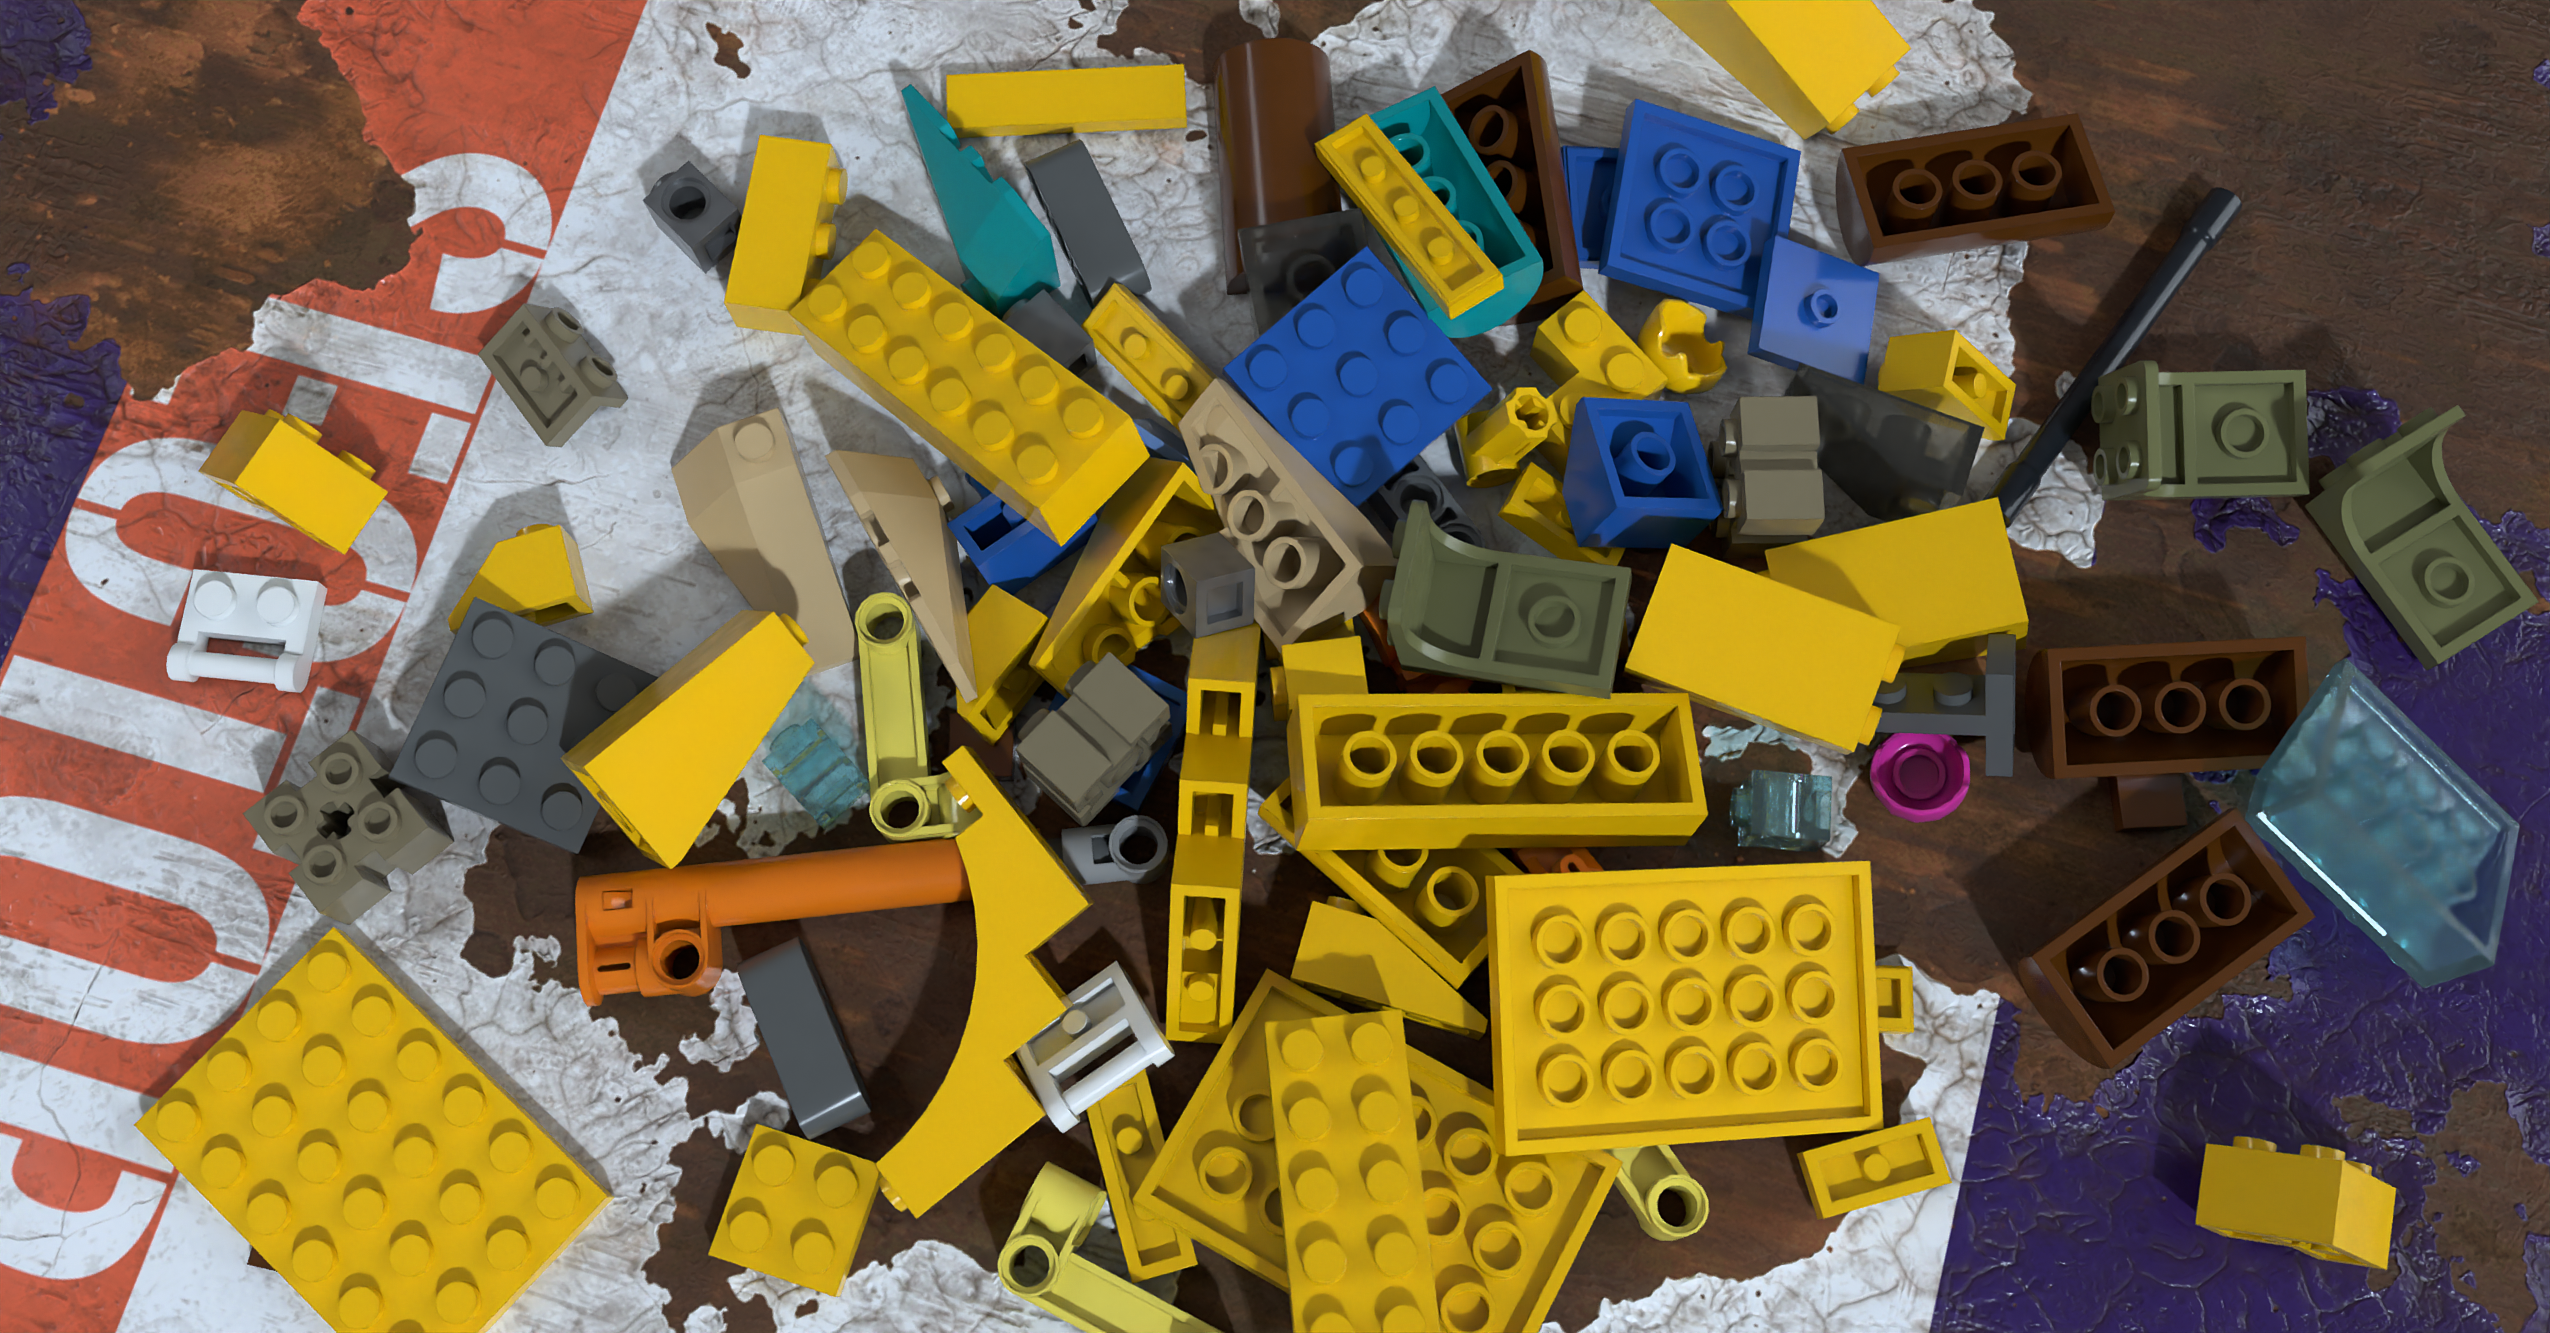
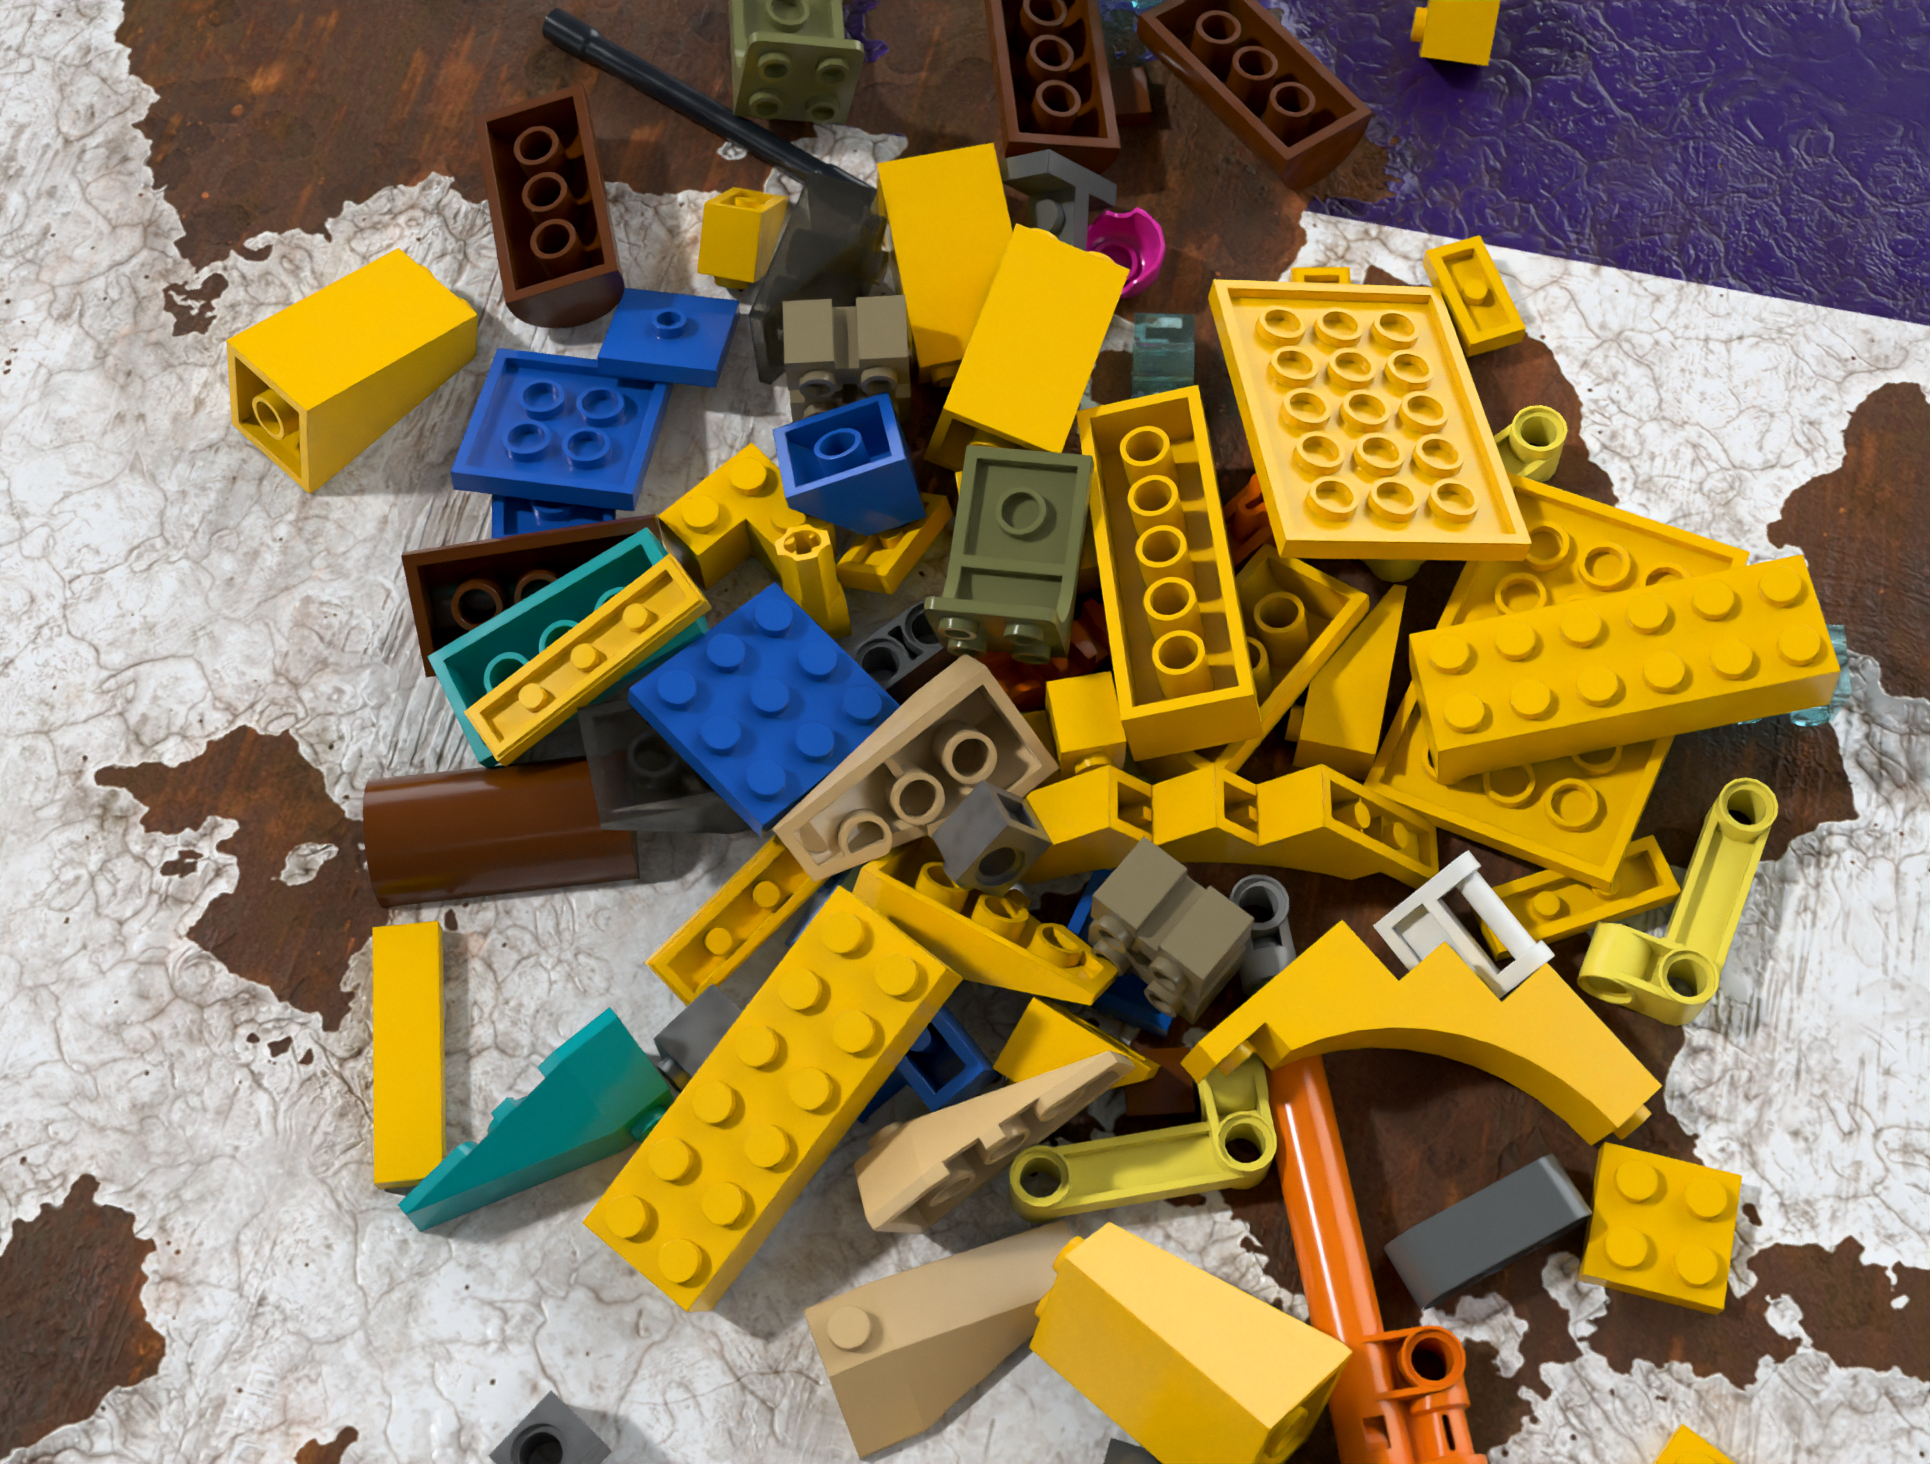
camera: 90 degrees left, 10 degrees down
yellow brick [724,135,848,336] -> none
clear light blue brick [762,718,870,830] -> none
dark grey beam [1024,139,1152,310] -> none
yellow hair [1637,299,1727,395] -> none

